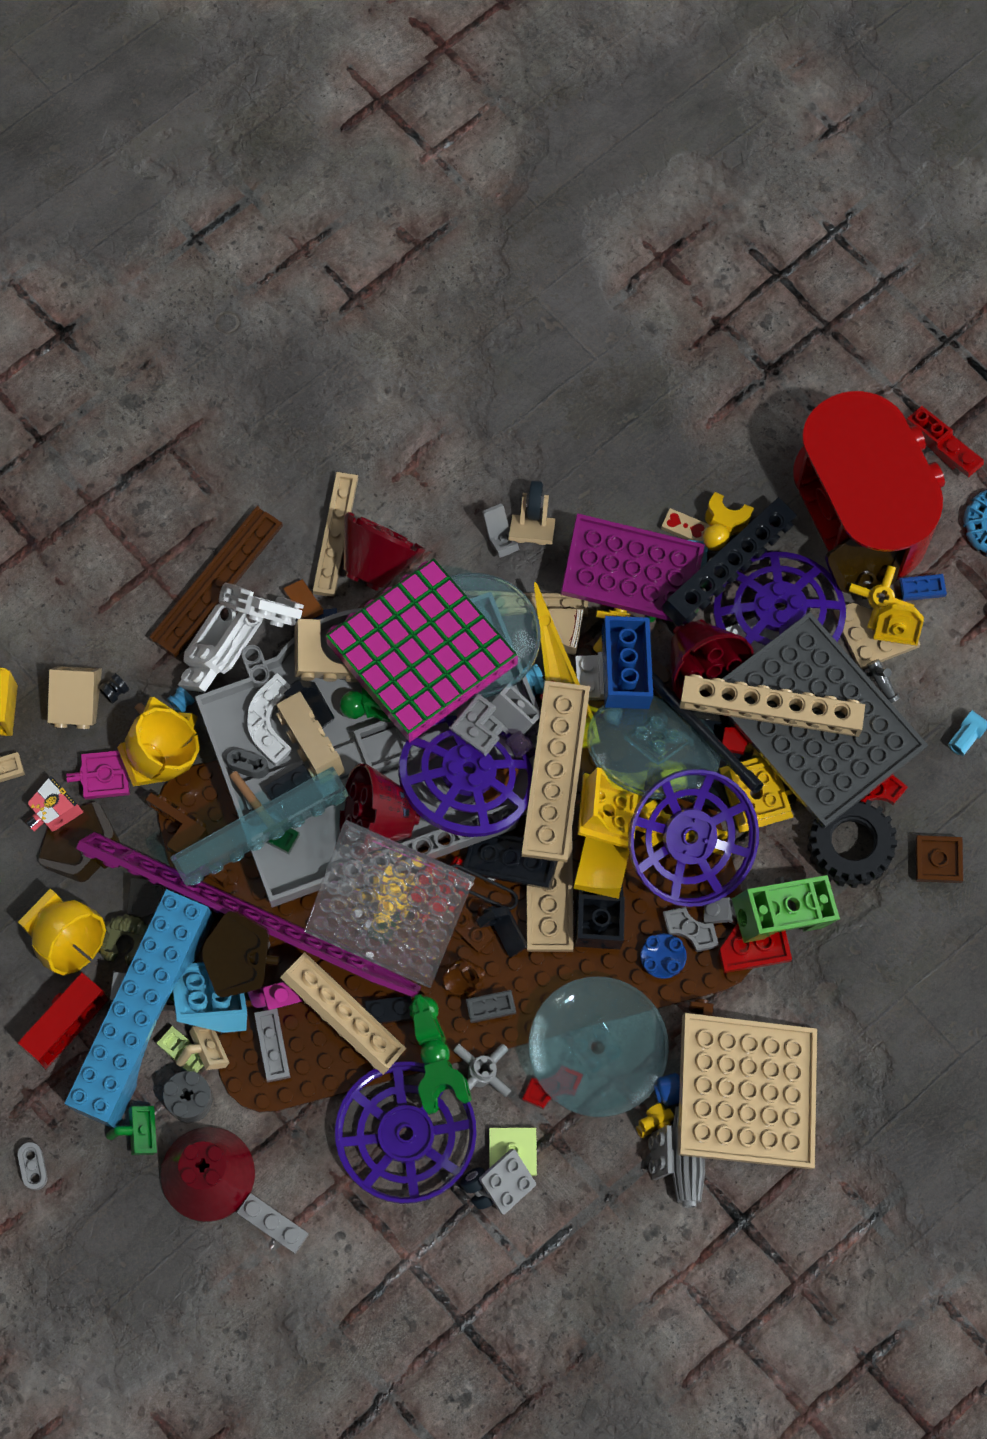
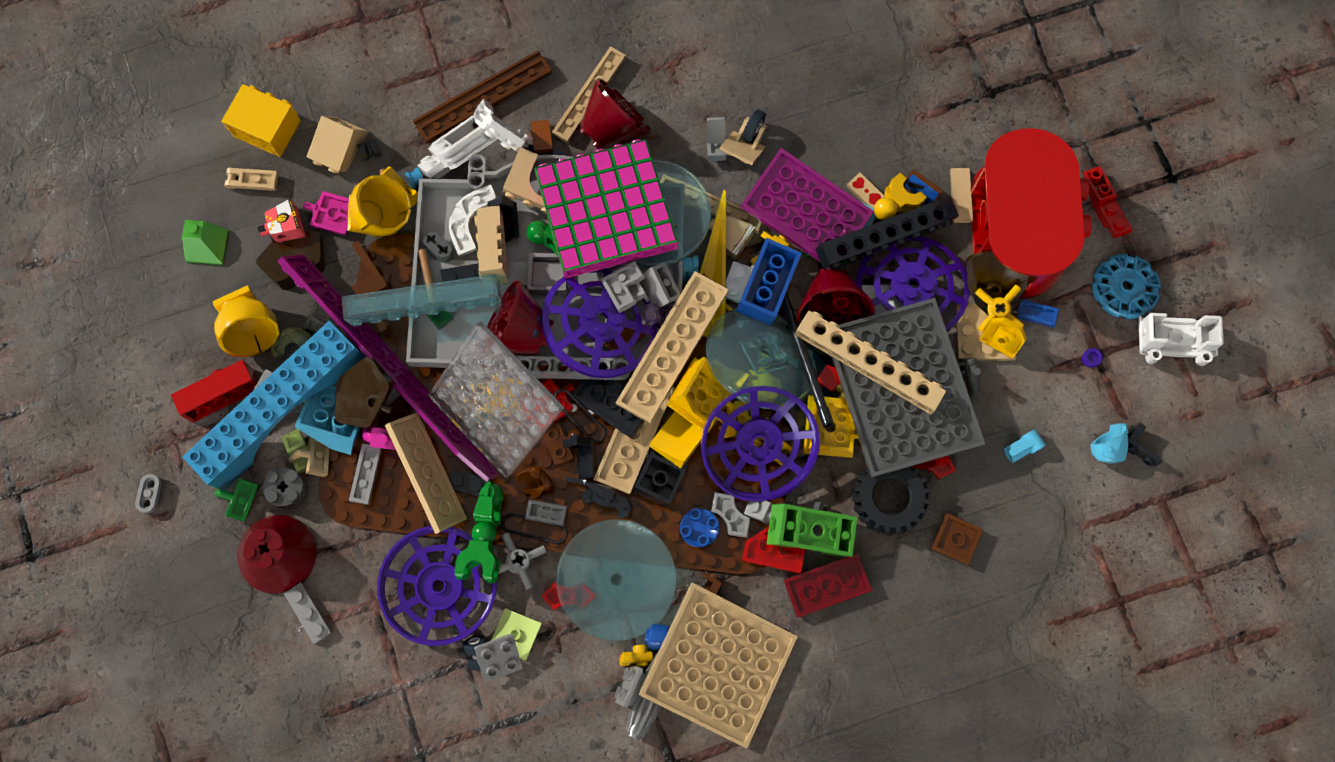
camera: 25 degrees right, 5 degrees up
none -> black piece [501,513,568,544]
none -> black animal [565,477,632,518]
none -> dark red plate [783,553,872,618]
none -> slope [903,169,943,204]
none -> tan tile [950,168,973,223]

